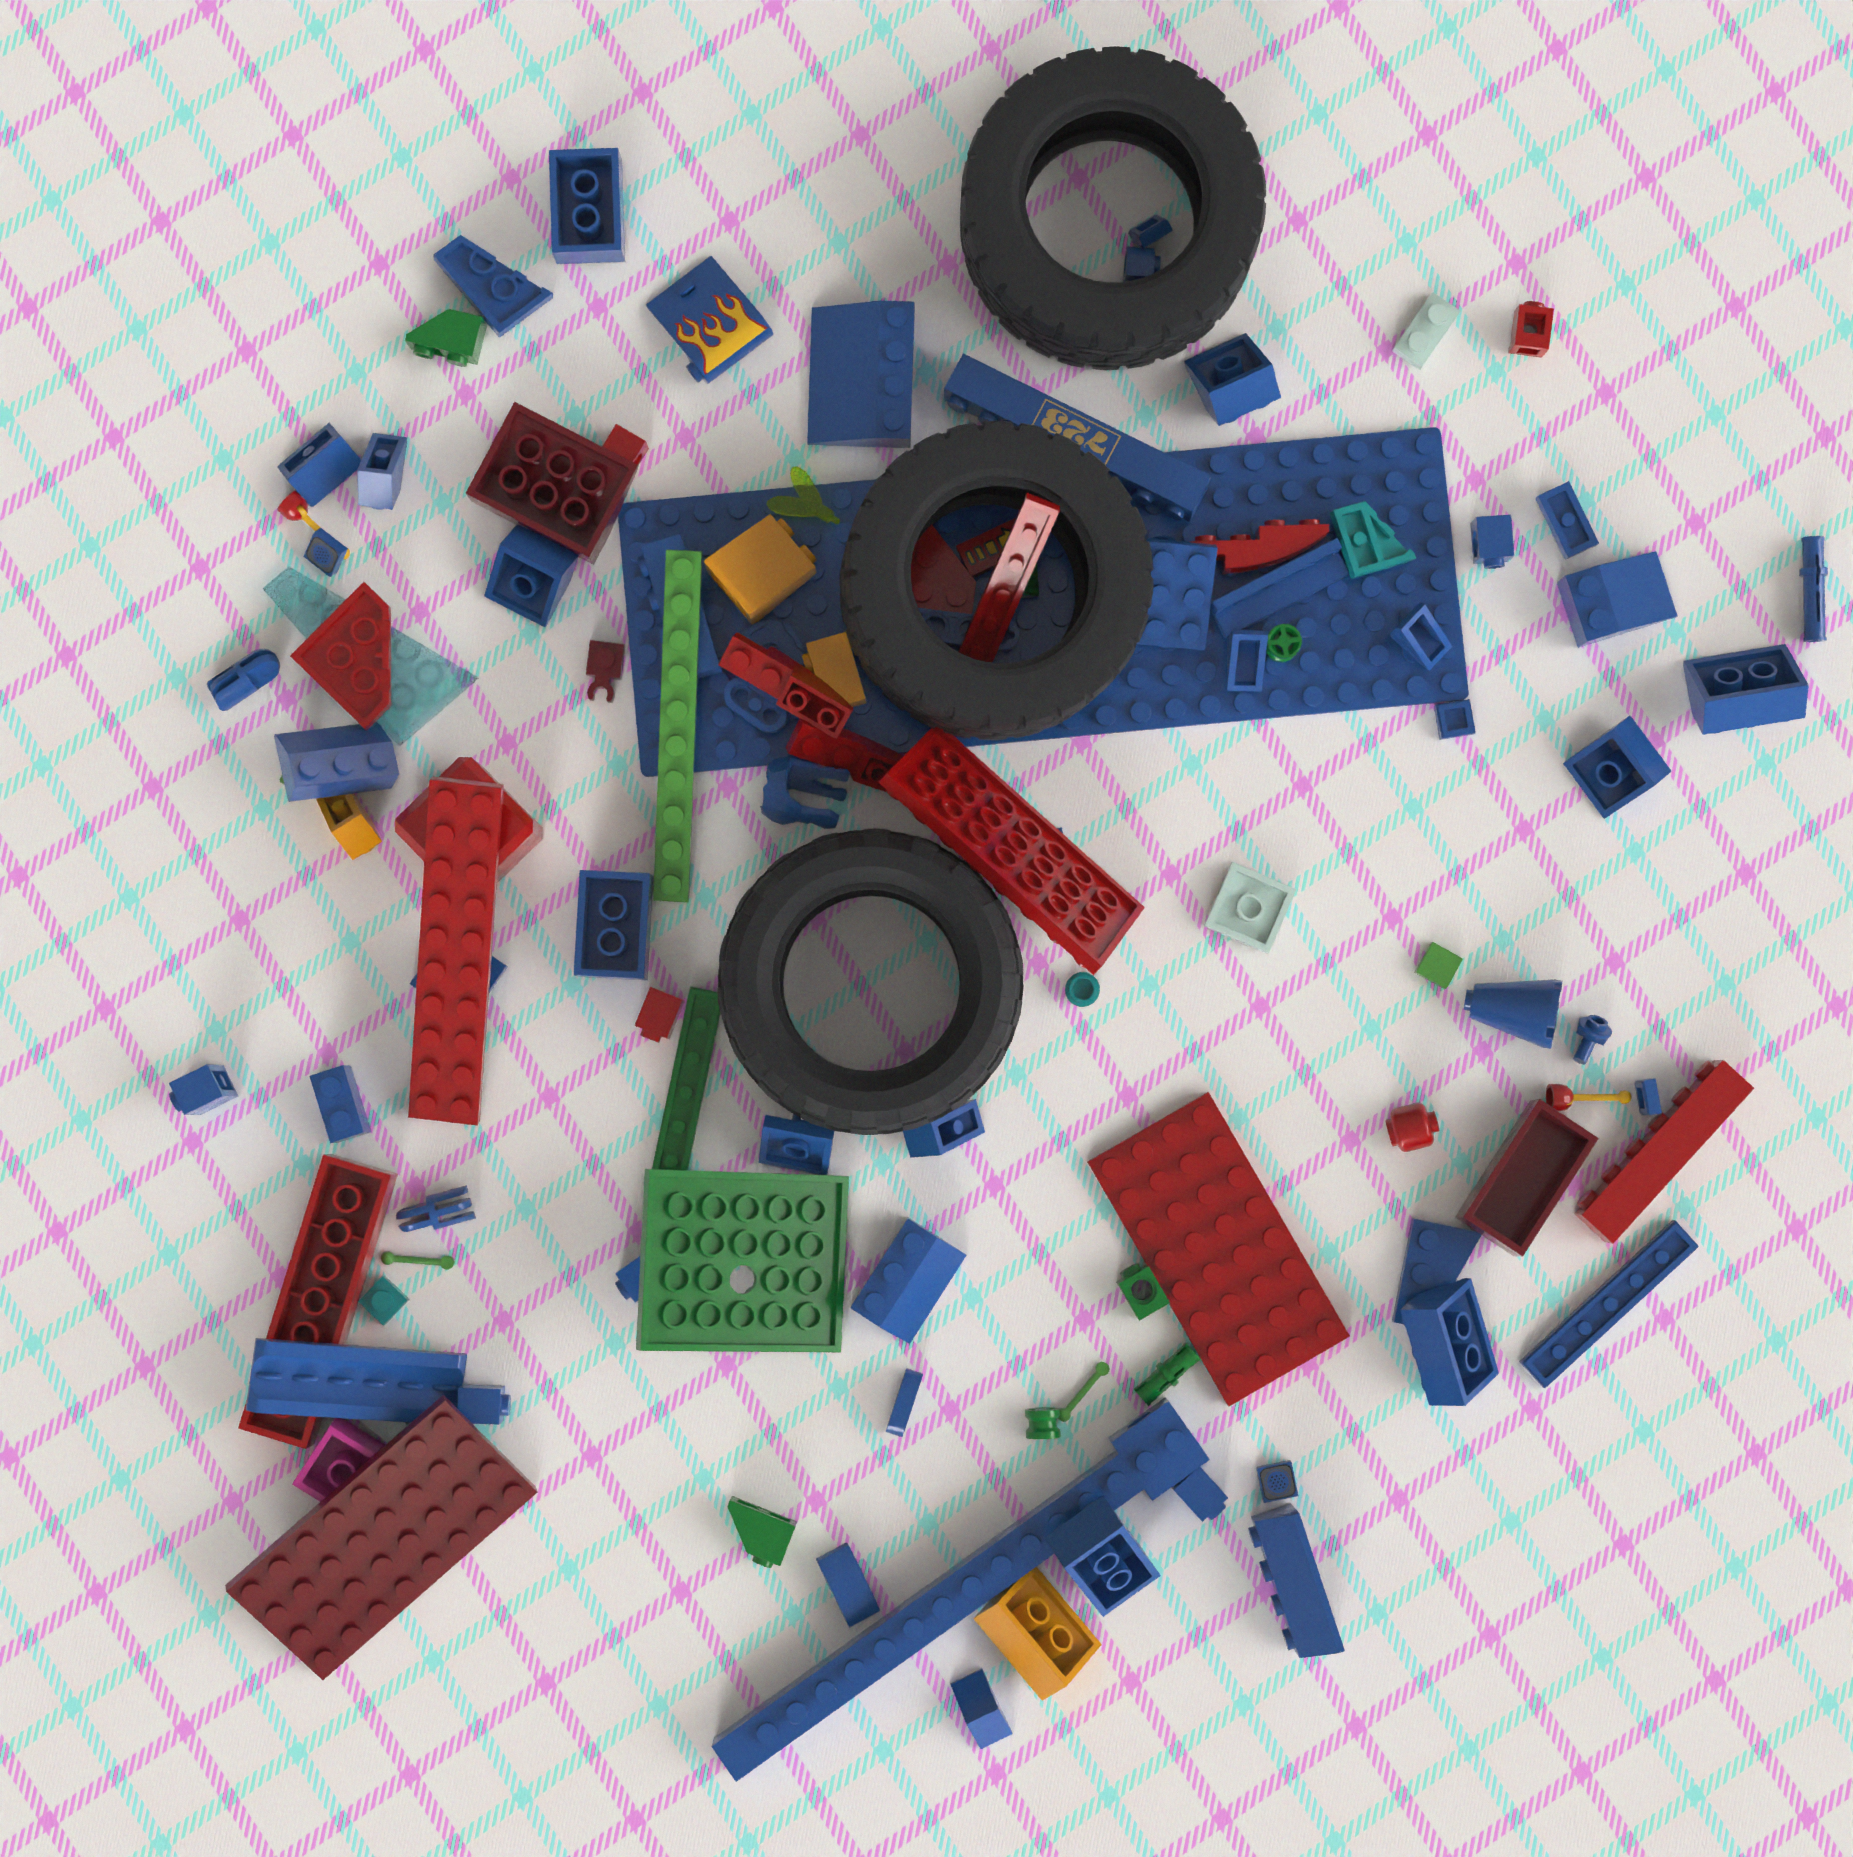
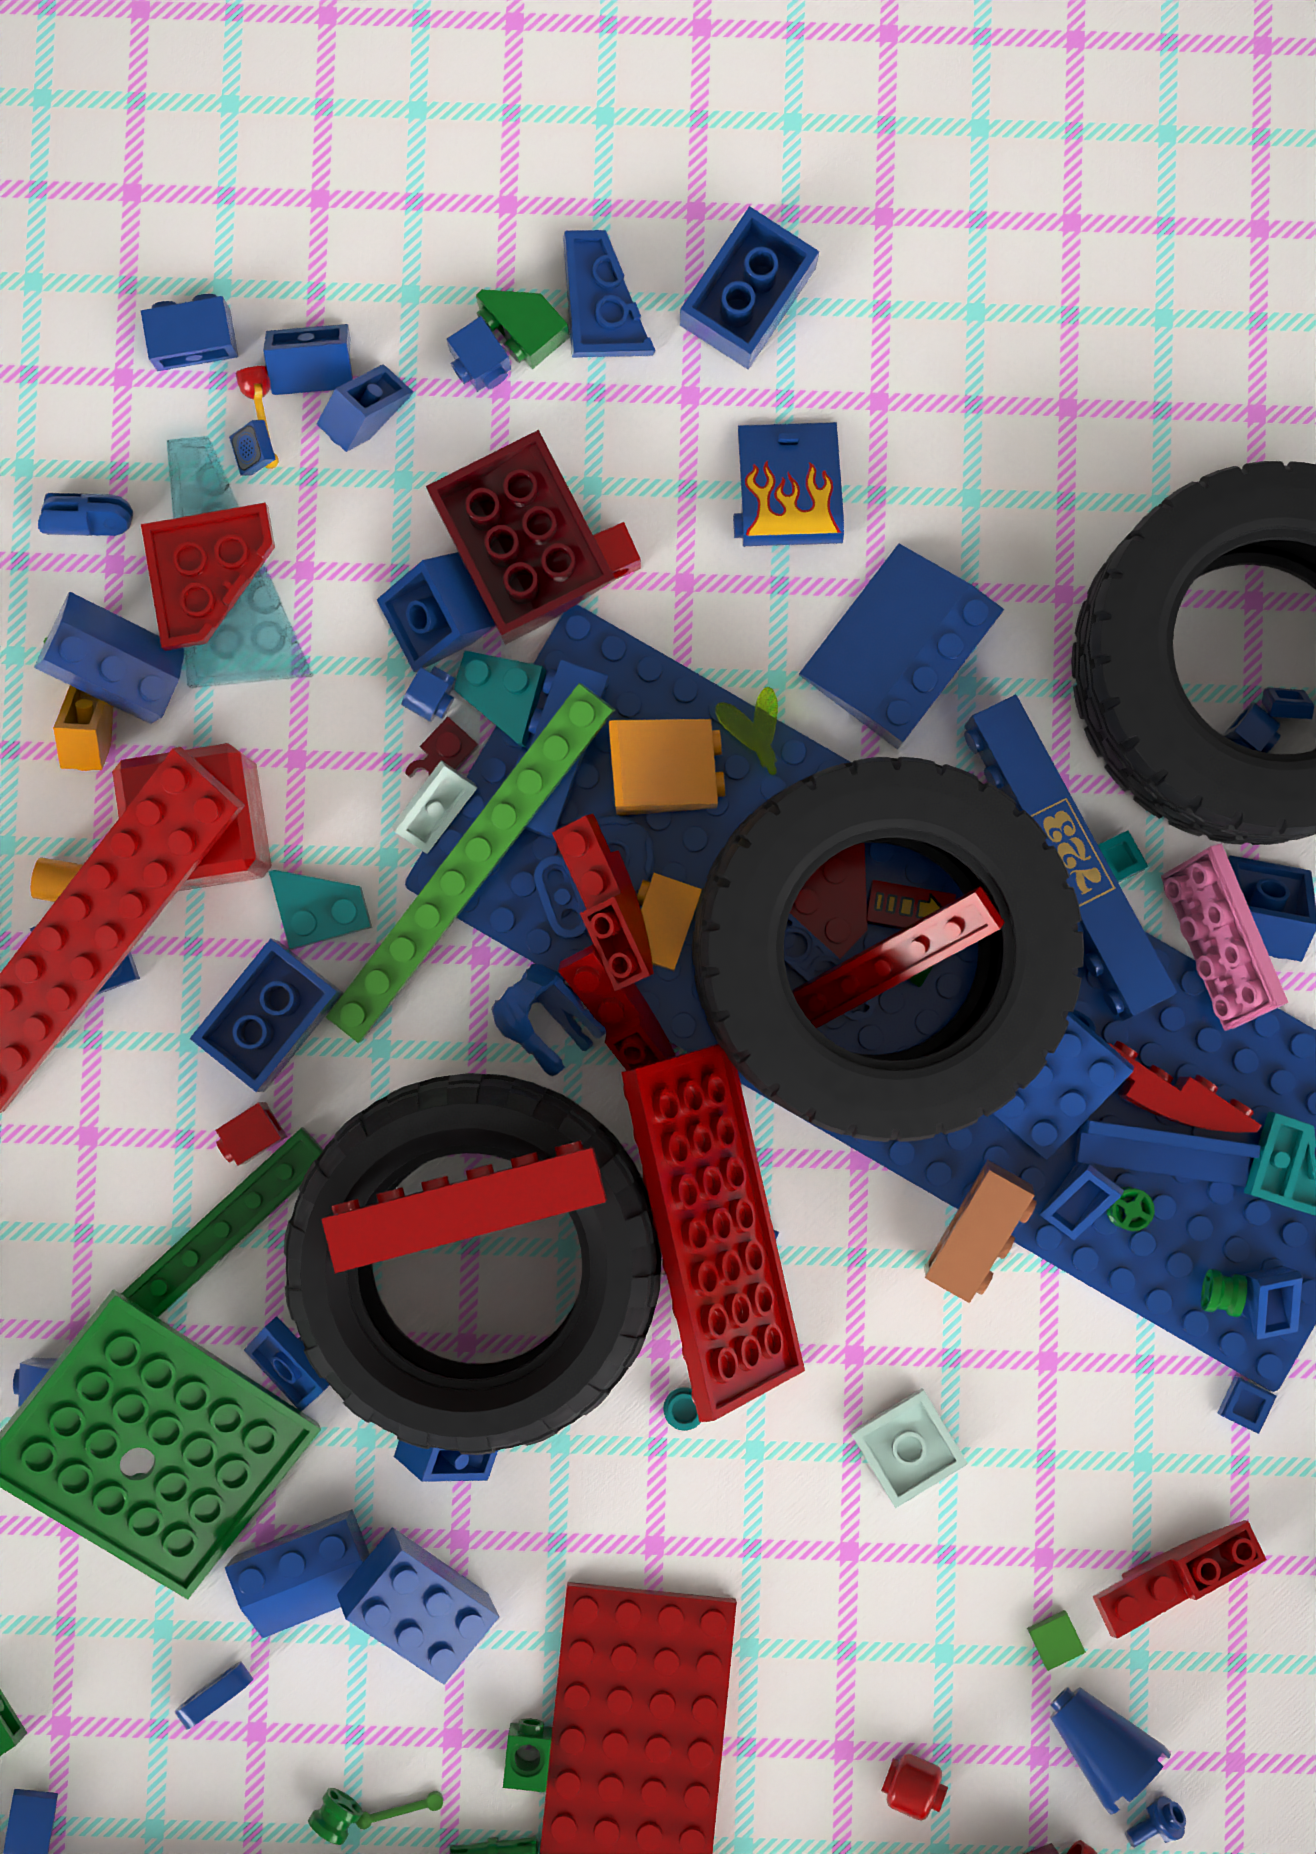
camera: 35 degrees right, 0 degrees up
none -> light orange brick [30,857,83,902]
none -> blue brick [140,294,239,371]
none -> teal wing [268,870,373,950]
none -> red brick [321,1140,607,1273]
none -> brick [337,1527,500,1685]
none -> light aqua plate [391,760,477,854]
none -> blue plate [401,666,455,722]
none -> blue brick [446,316,511,392]
none -> teal wing [454,650,546,747]
none -> nougat brick [924,1160,1037,1304]
none -> red slope [1092,1520,1267,1639]
none -> teal plate [1098,830,1149,883]
none -> bright pink tile [1161,843,1289,1031]
none -> green wheel [1201,1269,1247,1317]

